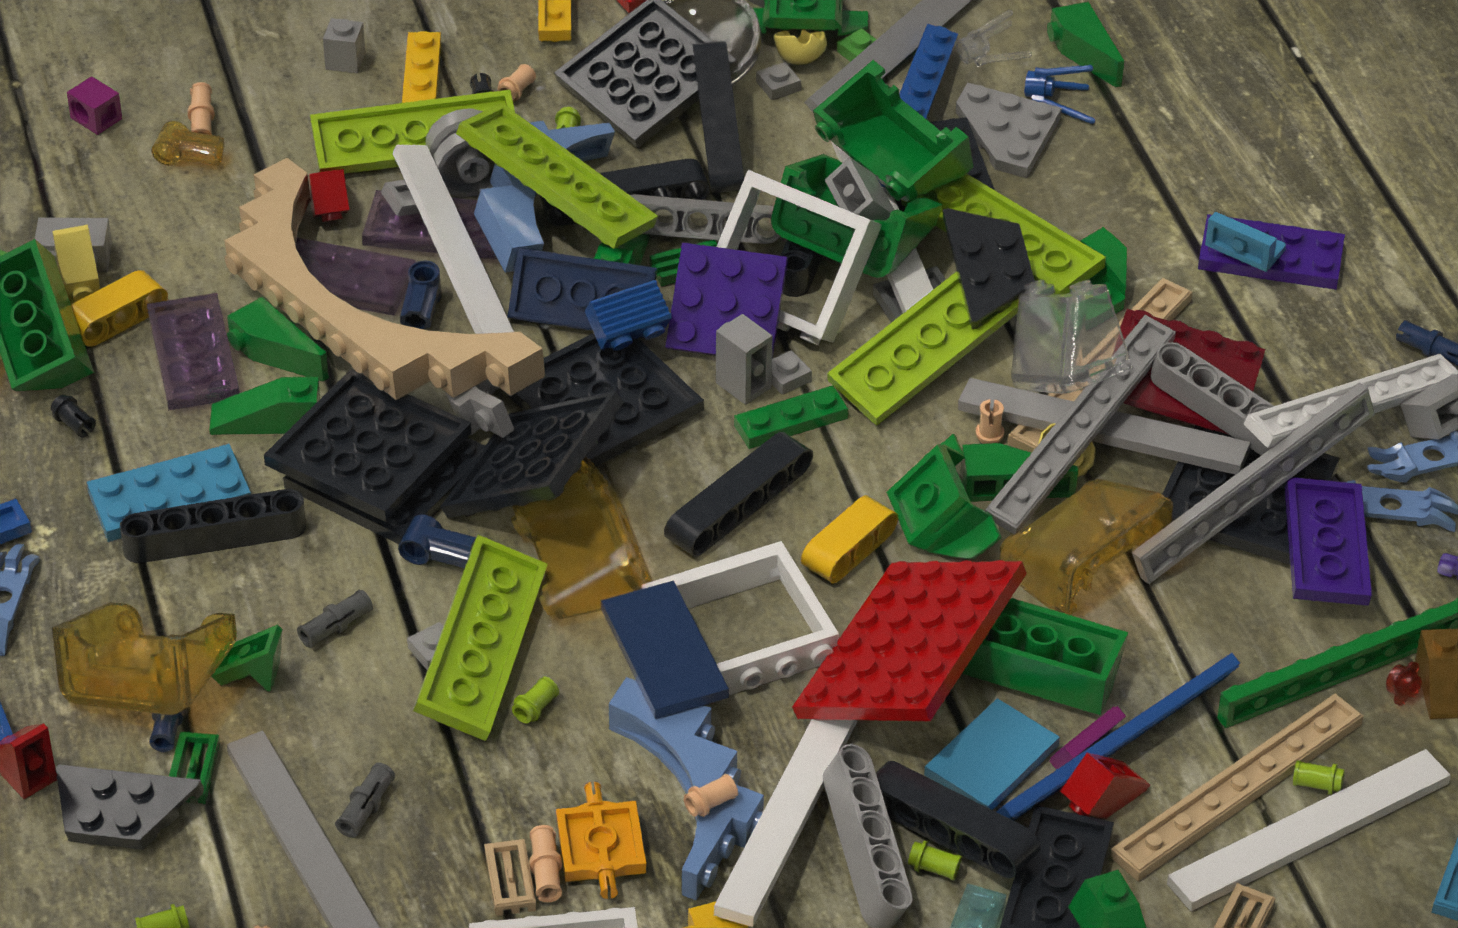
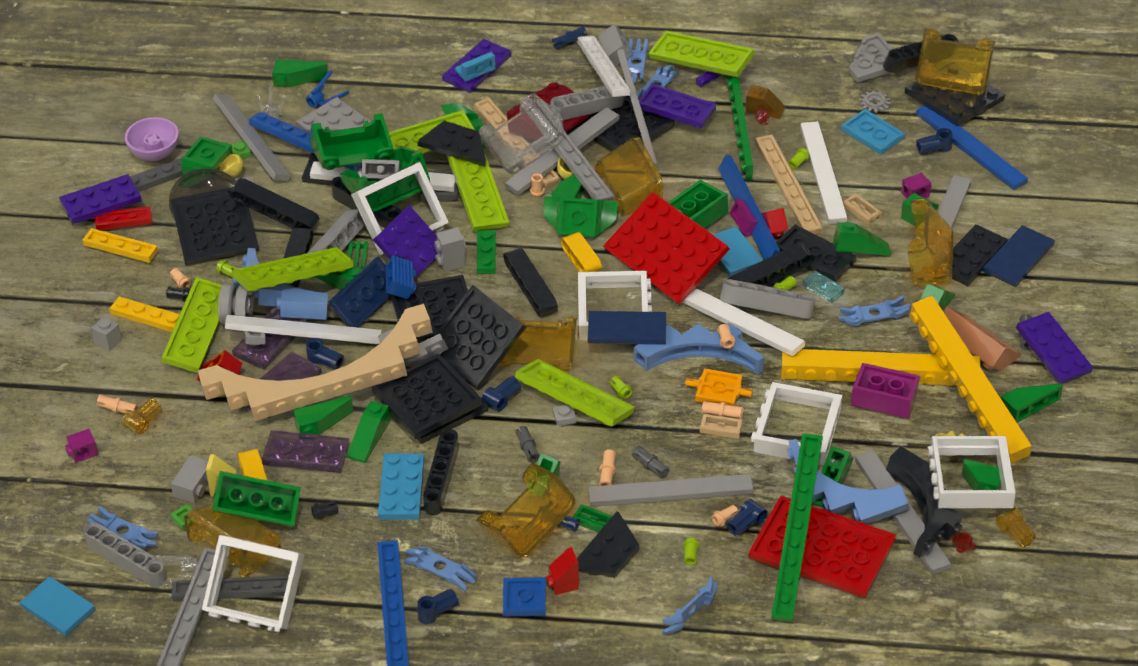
camera: 65 degrees left, 0 degrees up
none -> light nougat pin [599,449,616,486]

